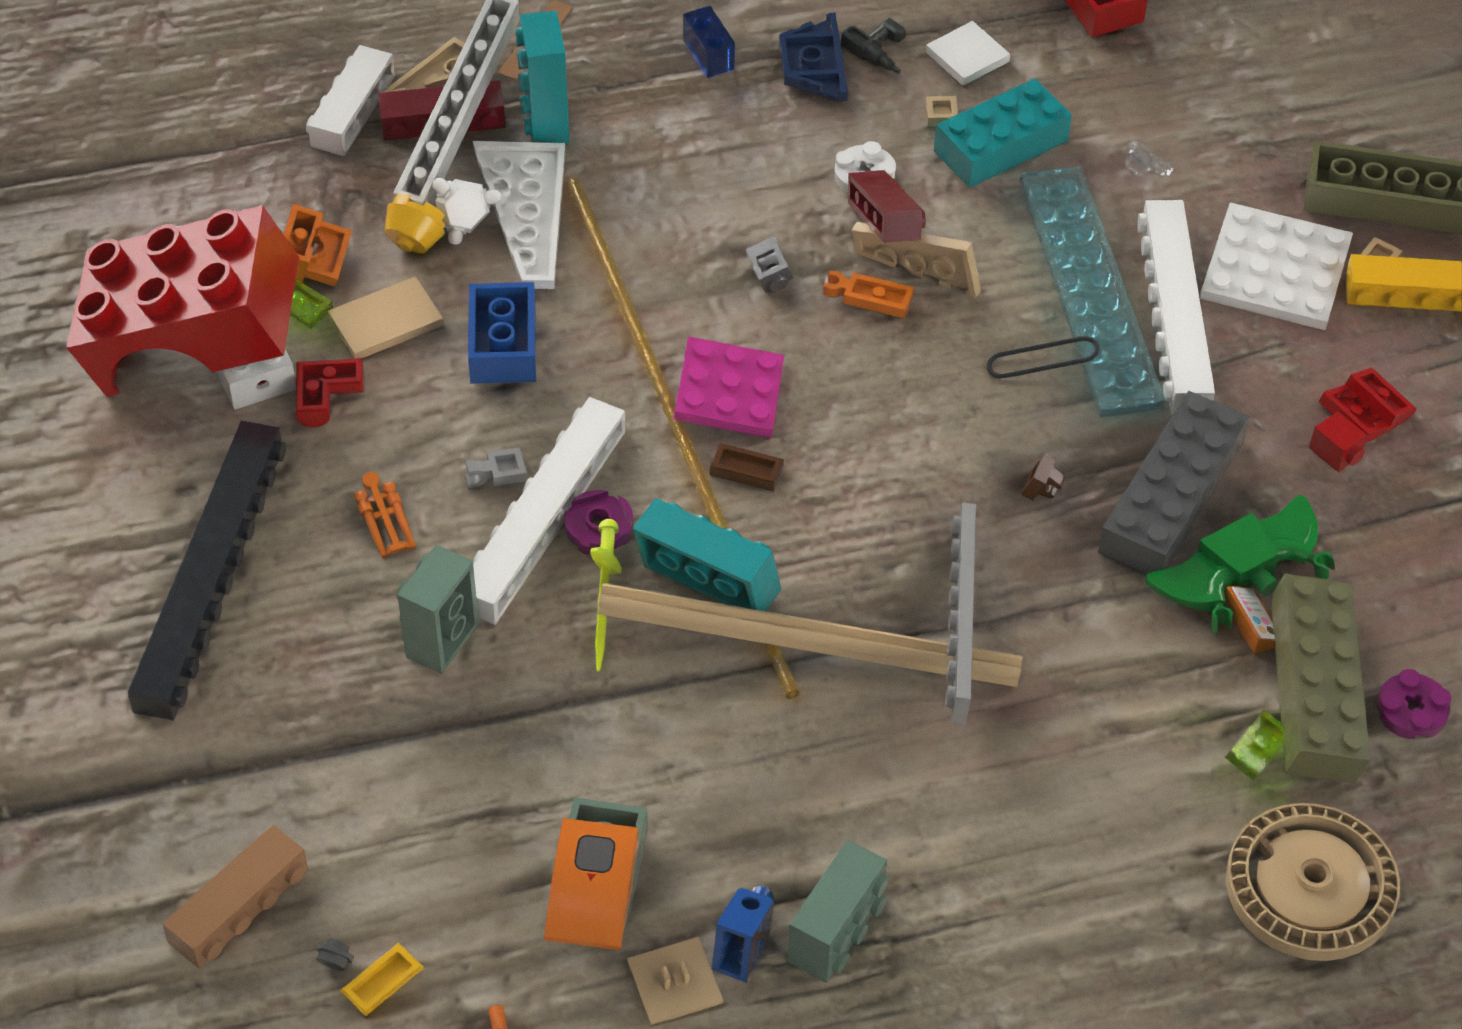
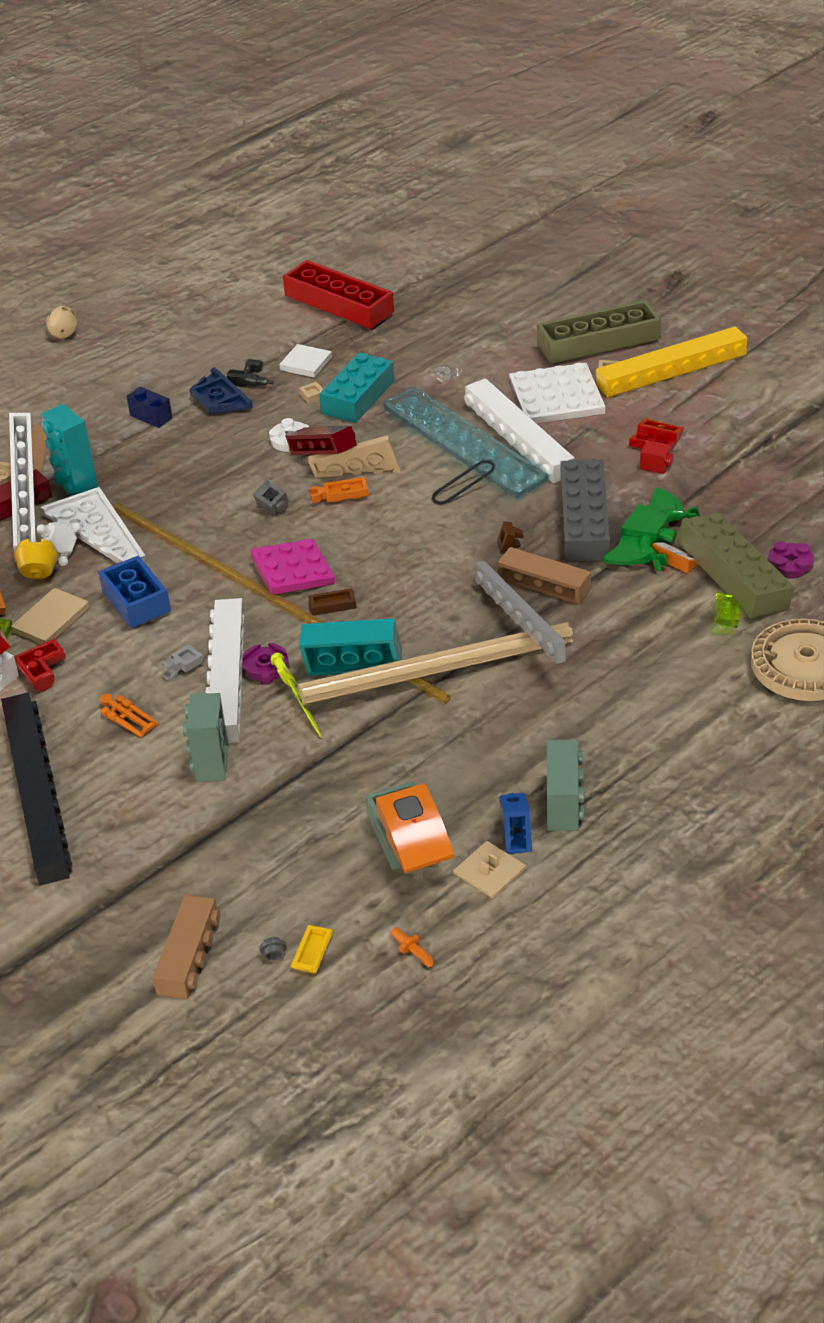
camera: 25 degrees left, 10 degrees down
none -> medium nougat brick [498,547,591,605]

